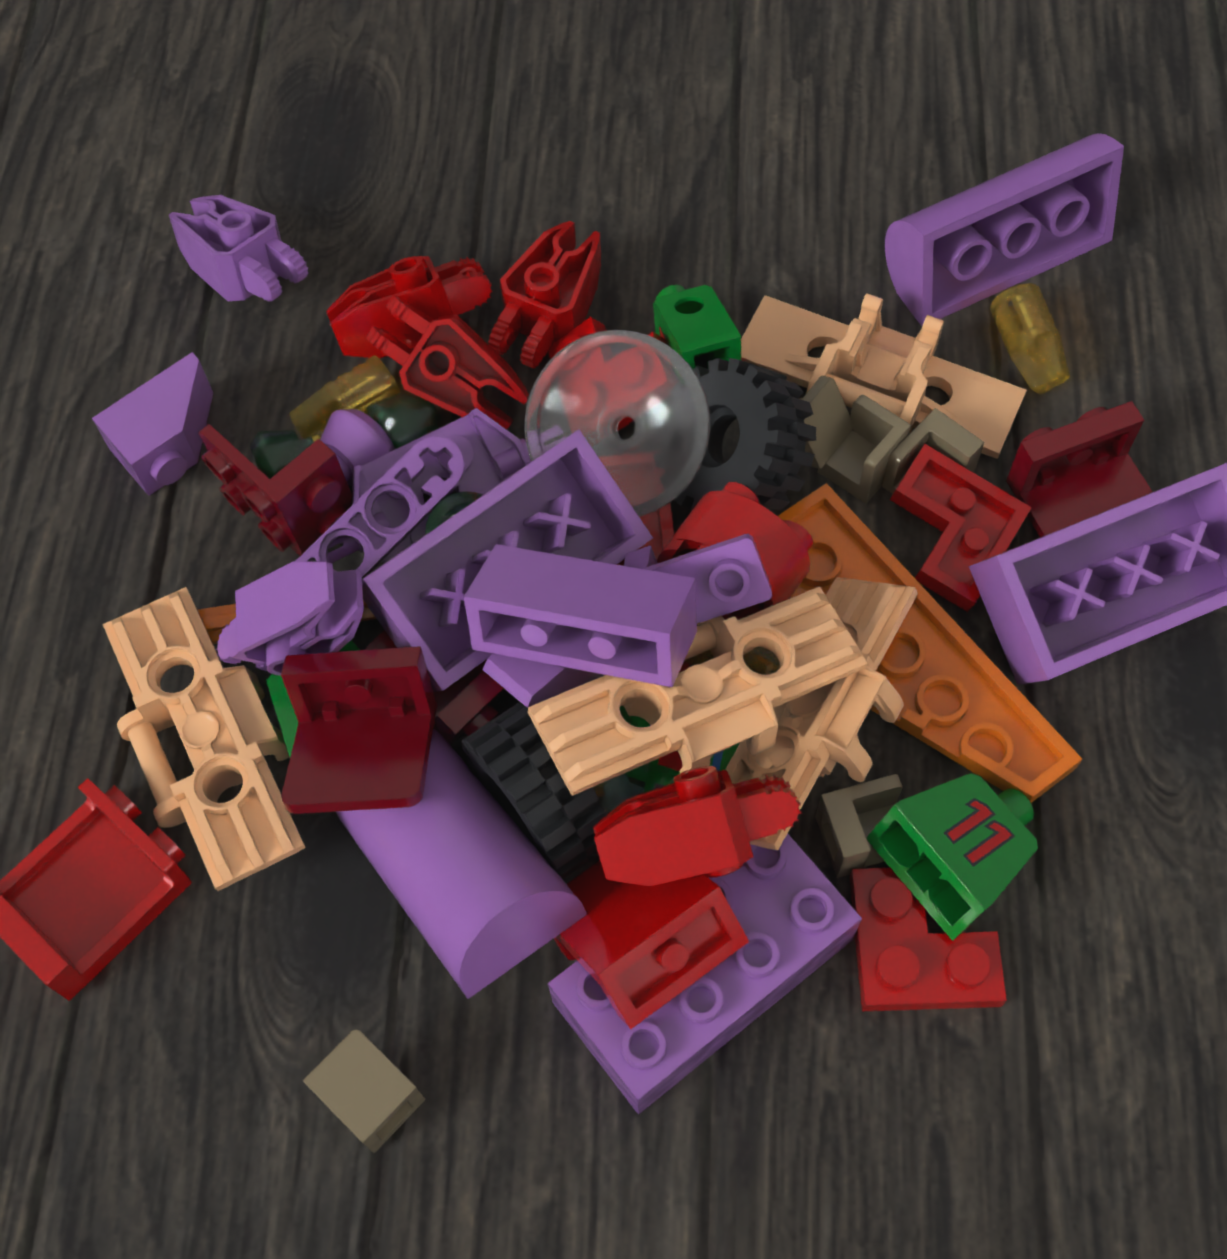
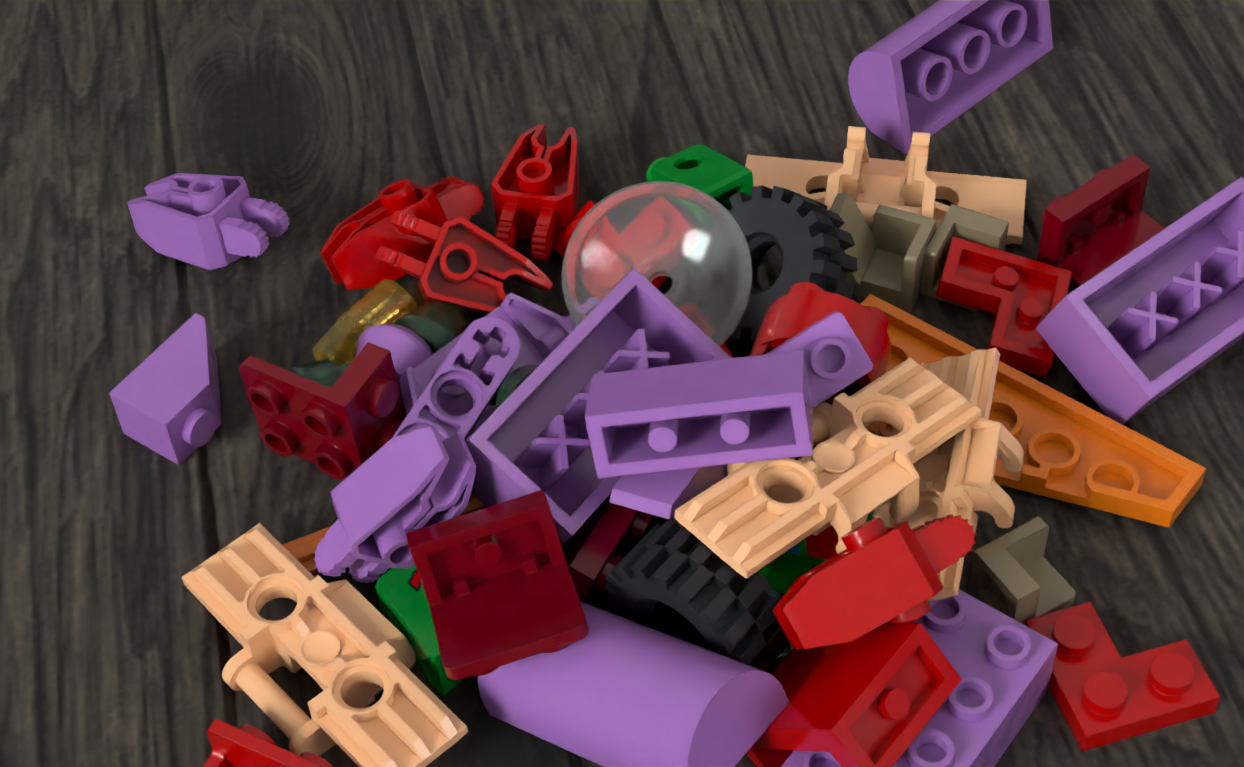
camera: 15 degrees left, 15 degrees down
green torso [866,773,1038,941] -> none
clear yellow hinge [990,283,1070,395] -> none

